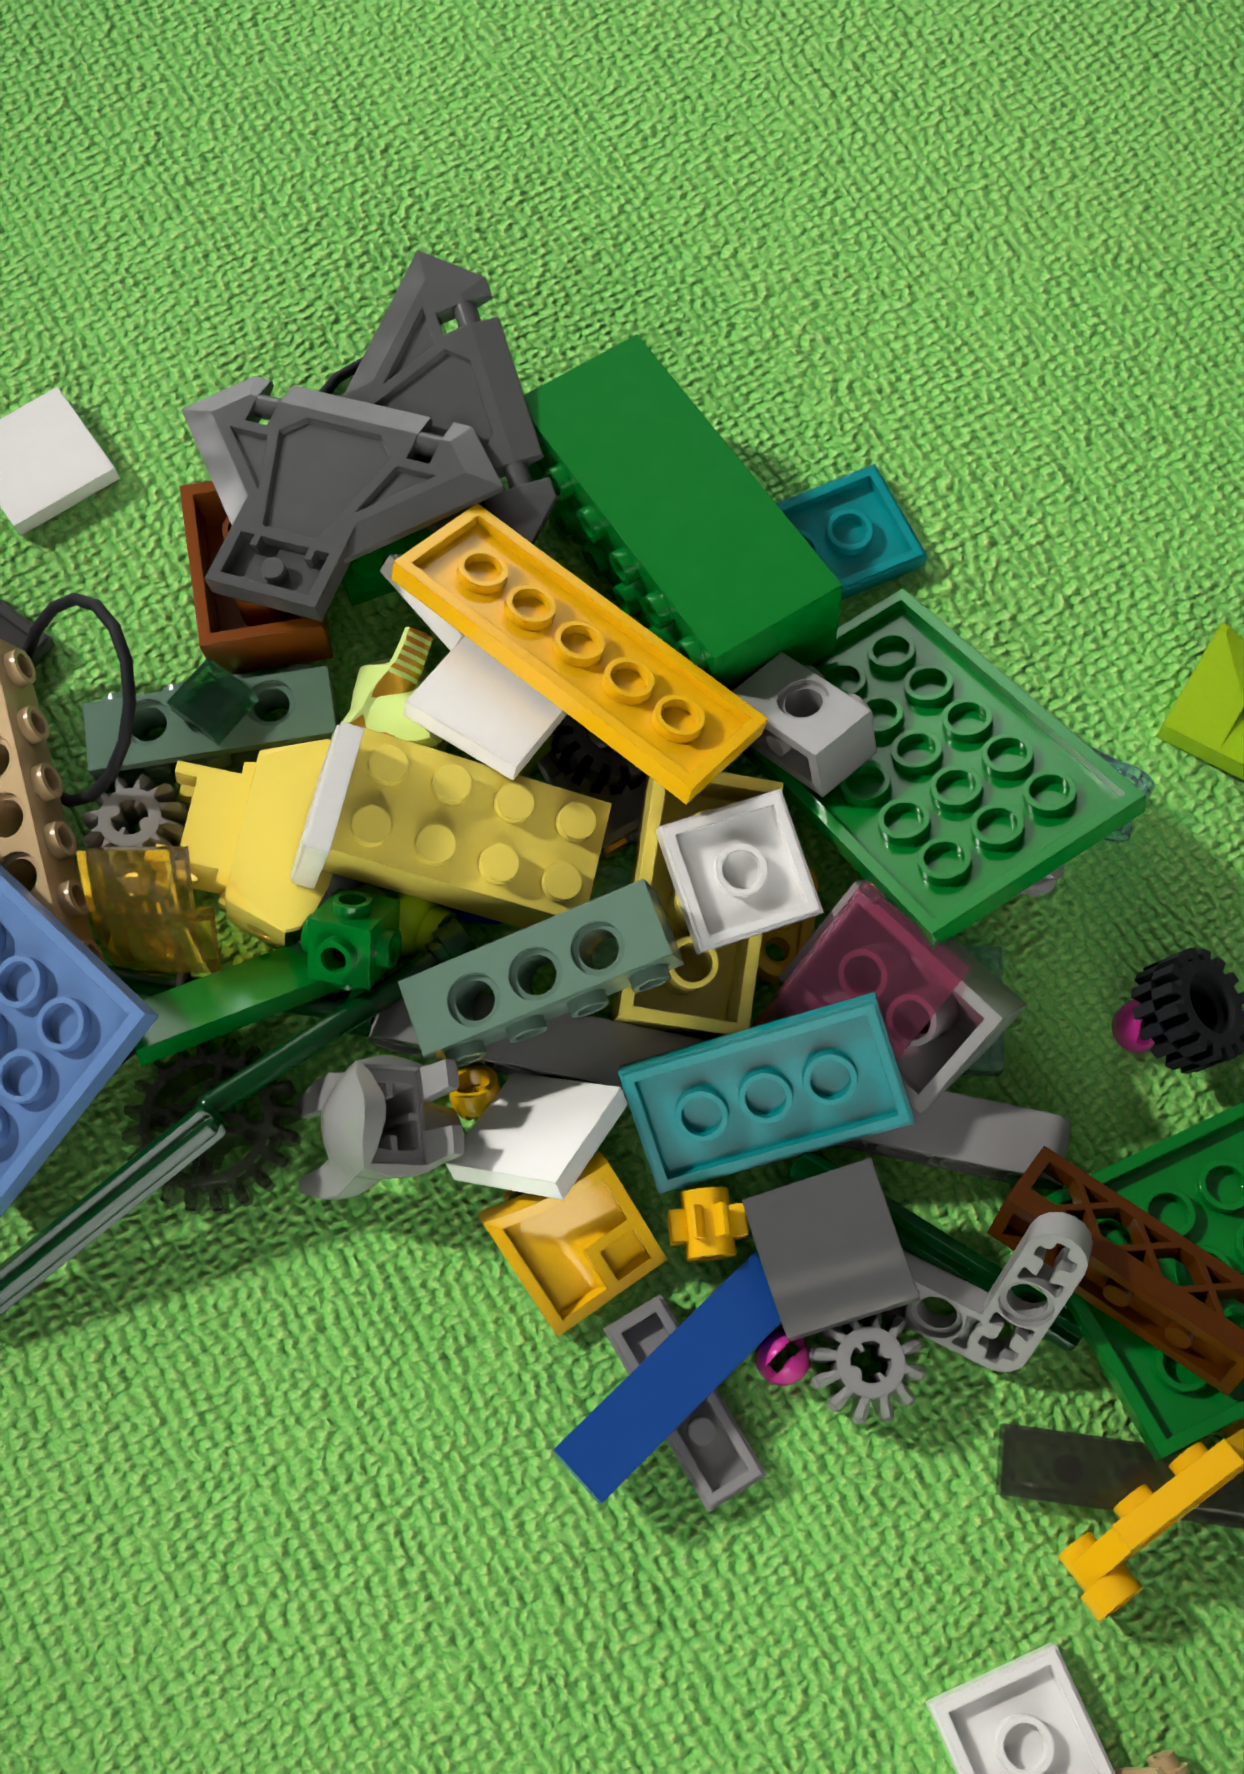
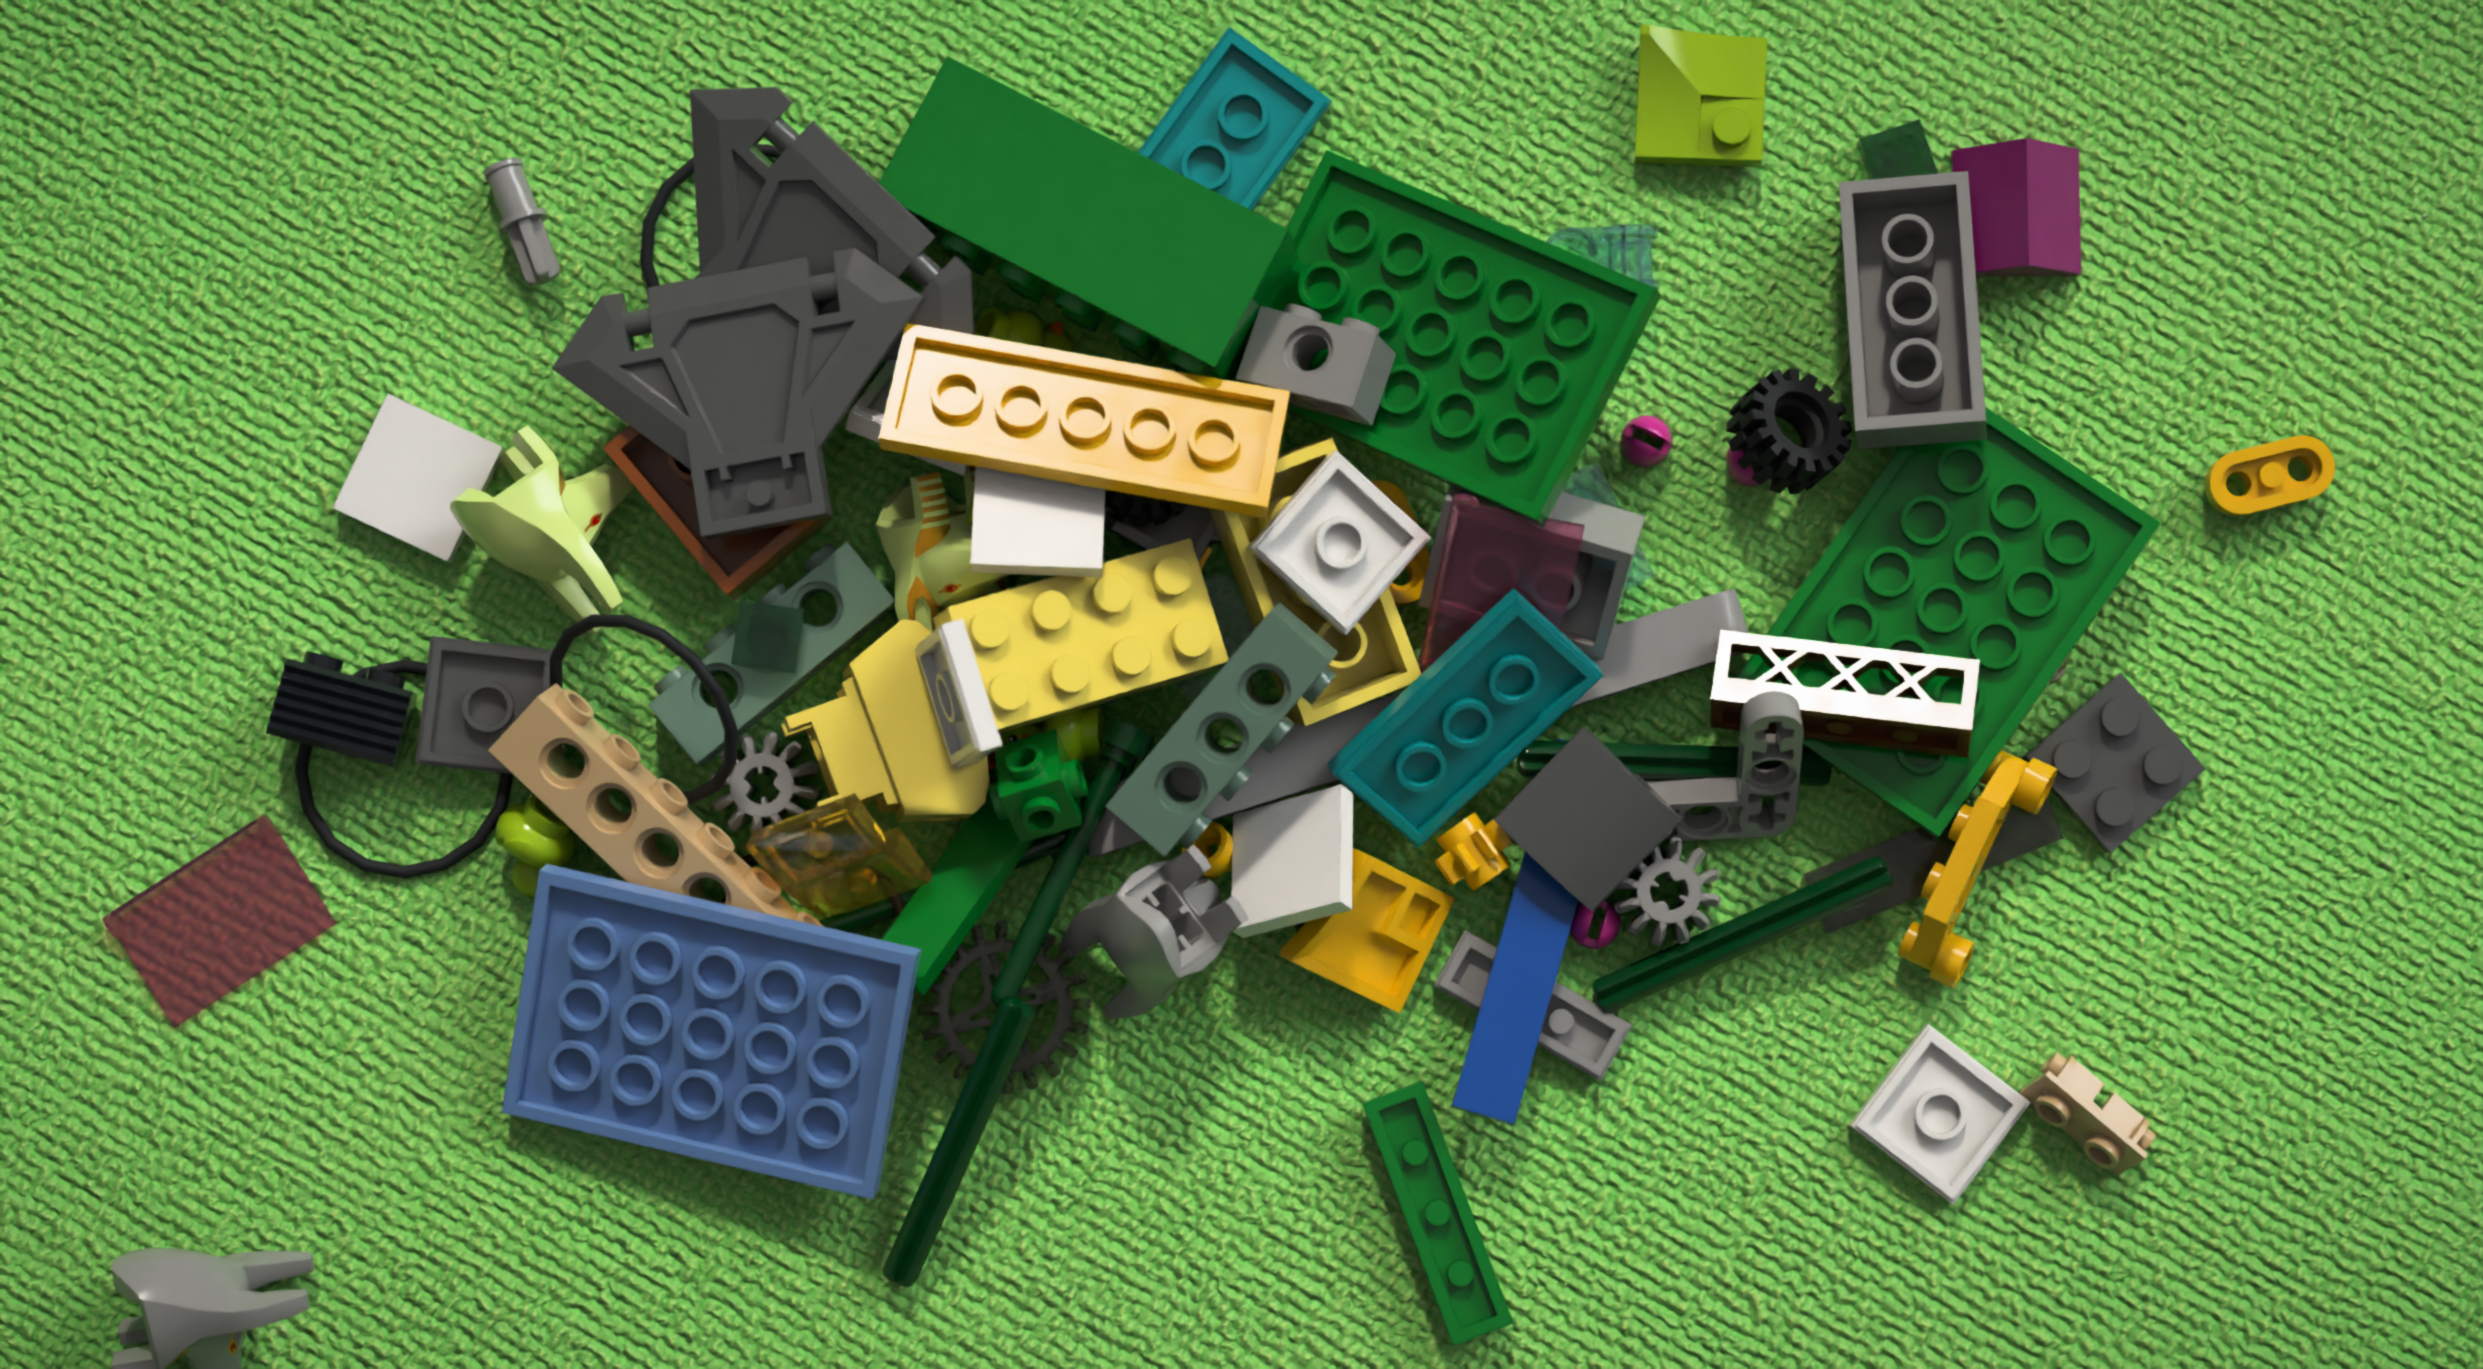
camera: 30 degrees left, 15 degrees up
none -> yellowish green piece [450,425,635,635]
none -> light grey axle [483,158,561,286]
none -> green plate [1362,1080,1513,1346]
none -> dark green axle [1592,856,1893,1013]
none -> dark pink hinge [1620,415,1672,468]

